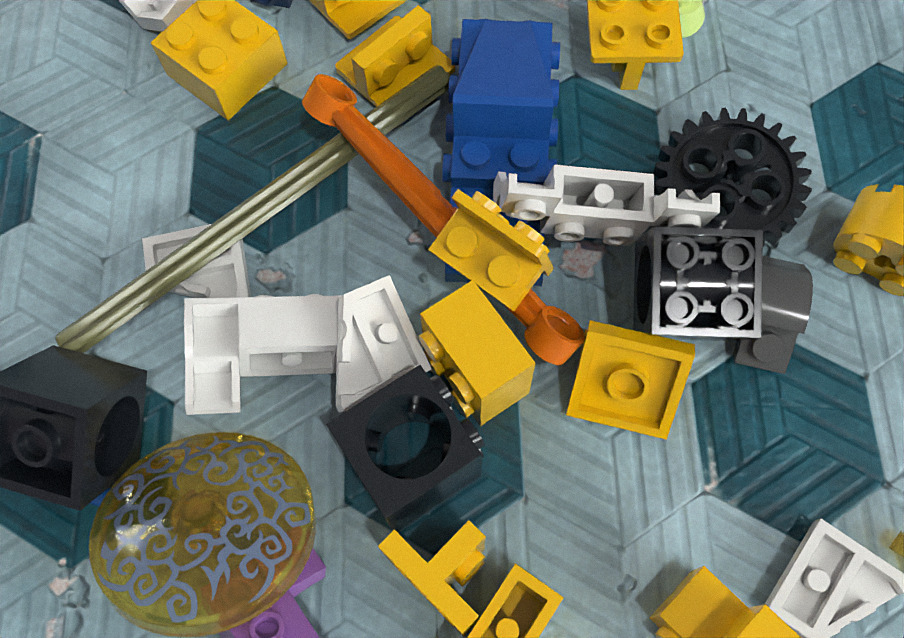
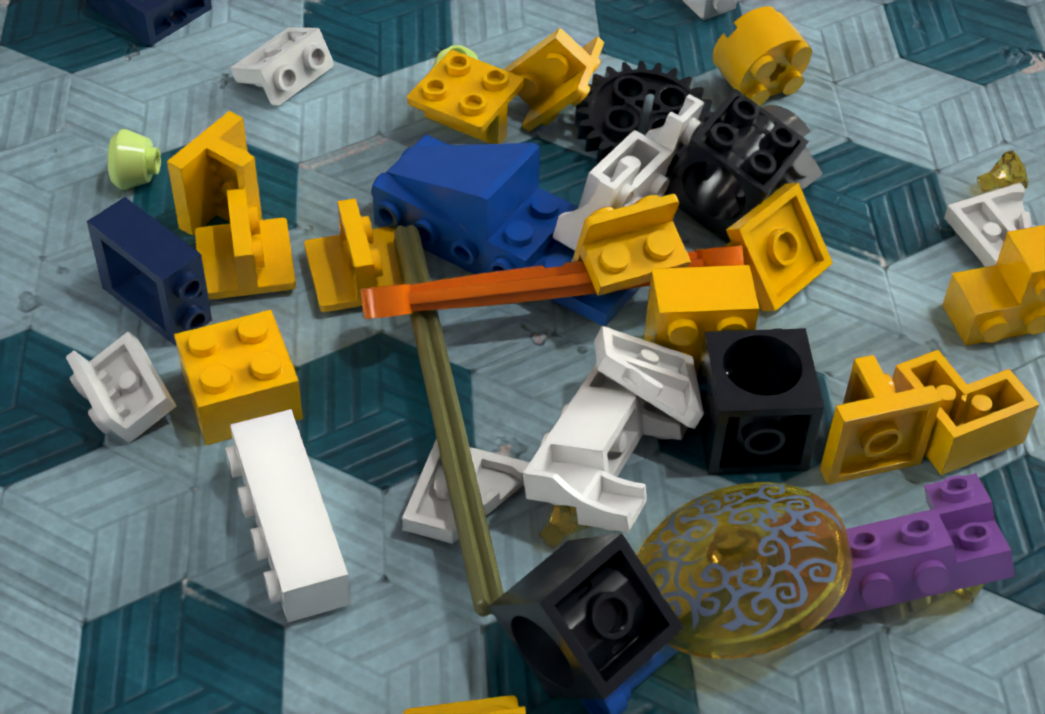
camera: 65 degrees left, 20 degrees down
none -> white brick [225,409,351,623]
none -> yellow bracket [504,28,604,132]

